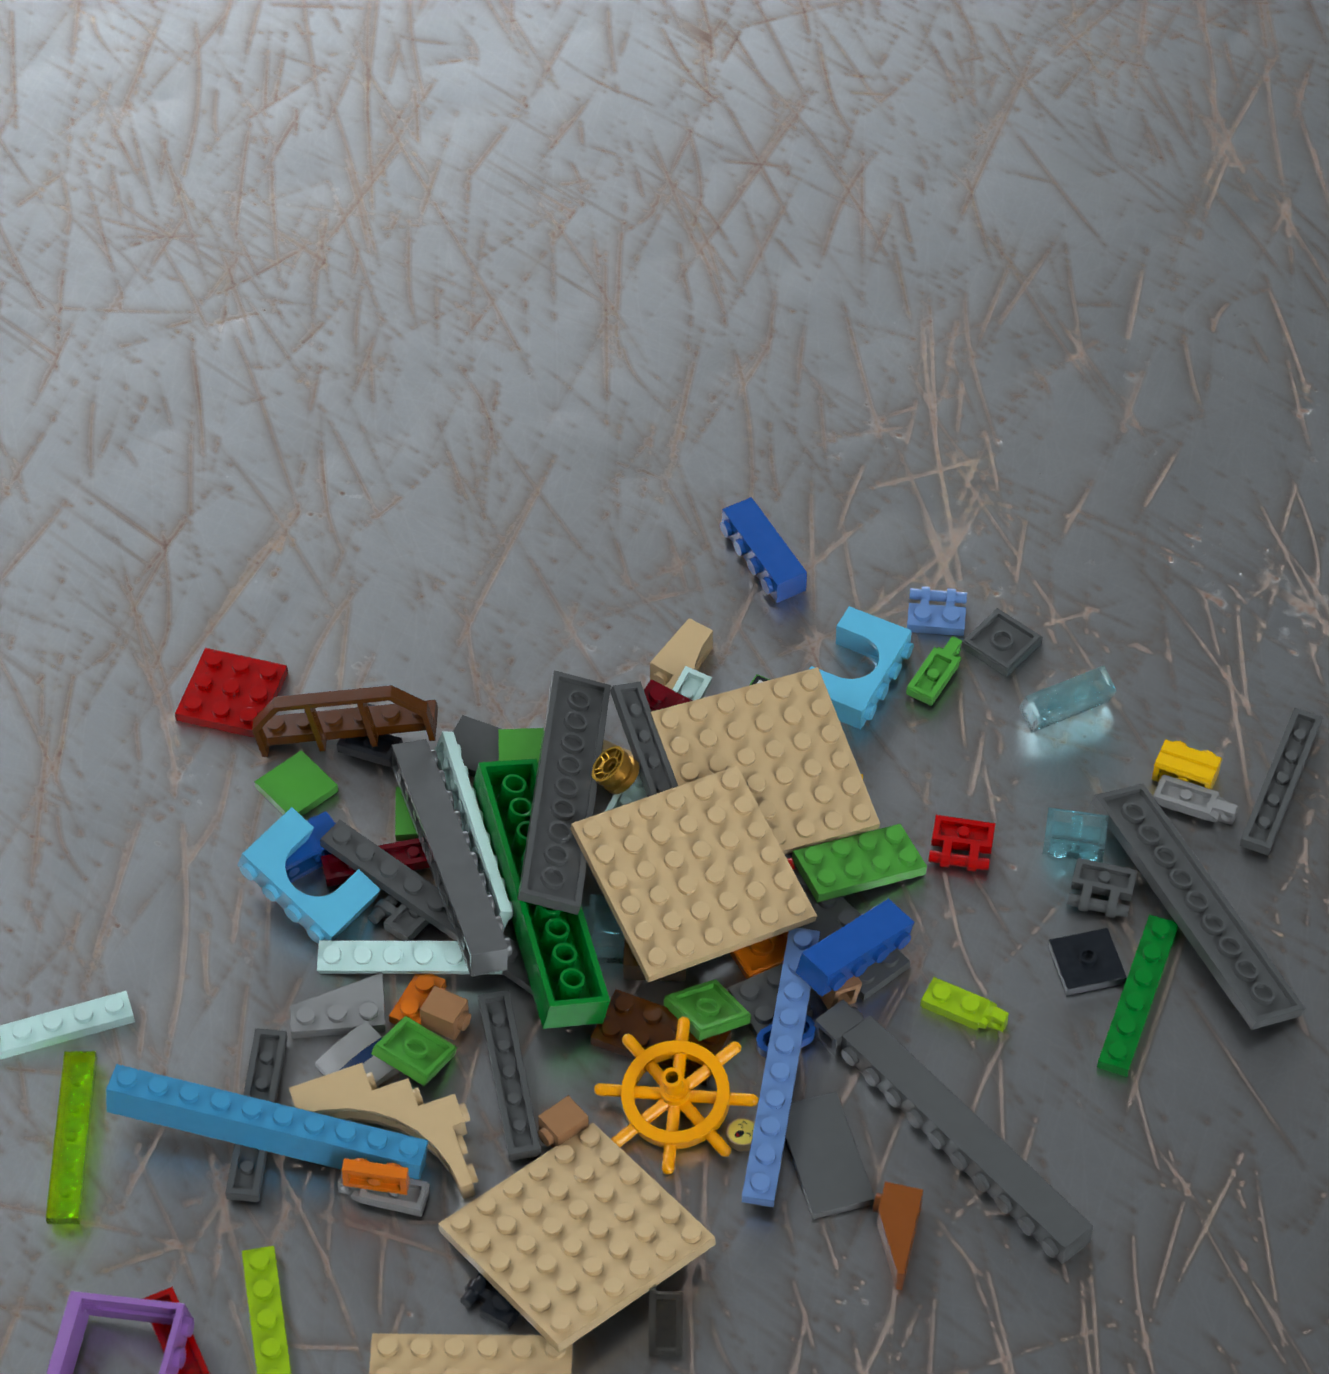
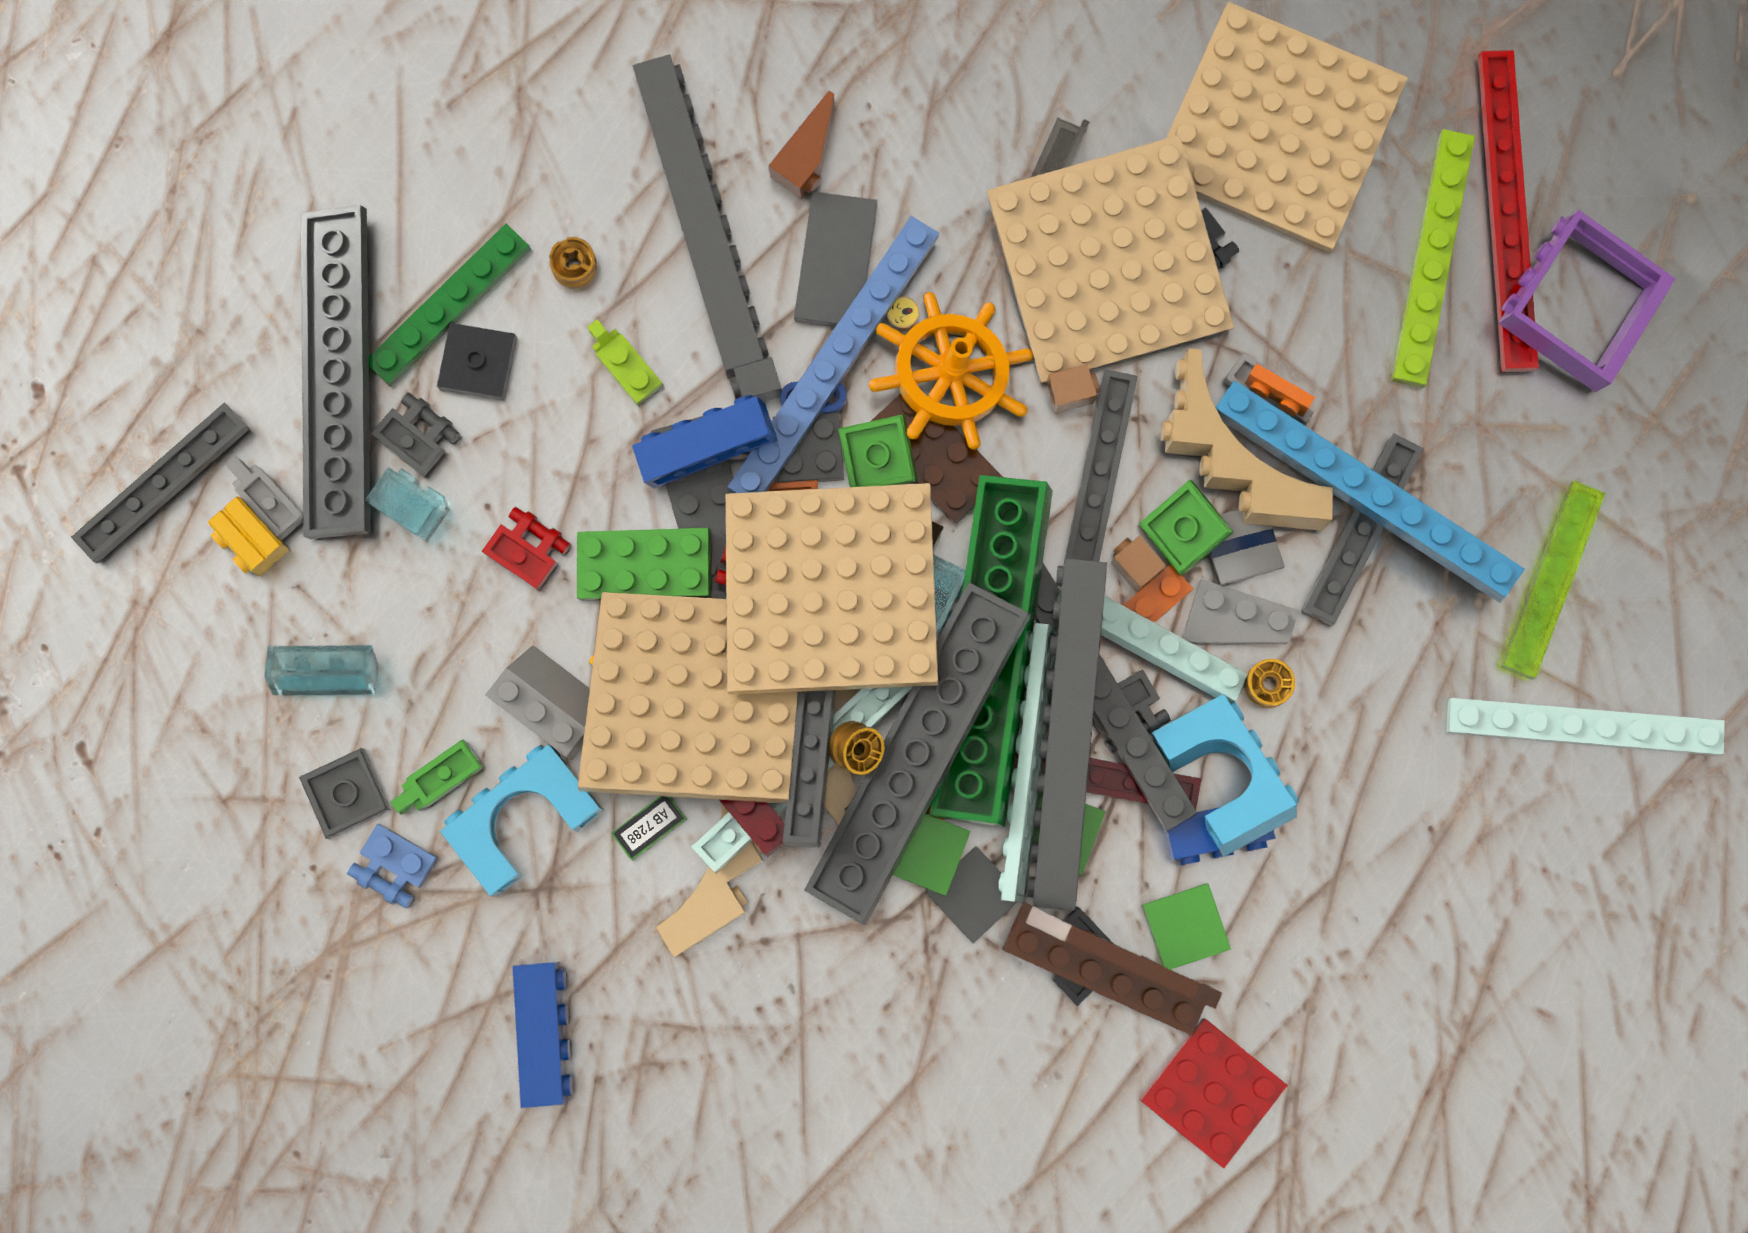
camera: 155 degrees left, 30 degrees up
none -> light grey slope [485,645,590,760]
none -> pearl gold wheel [549,237,597,288]
none -> pearl gold wheel [1244,659,1295,708]

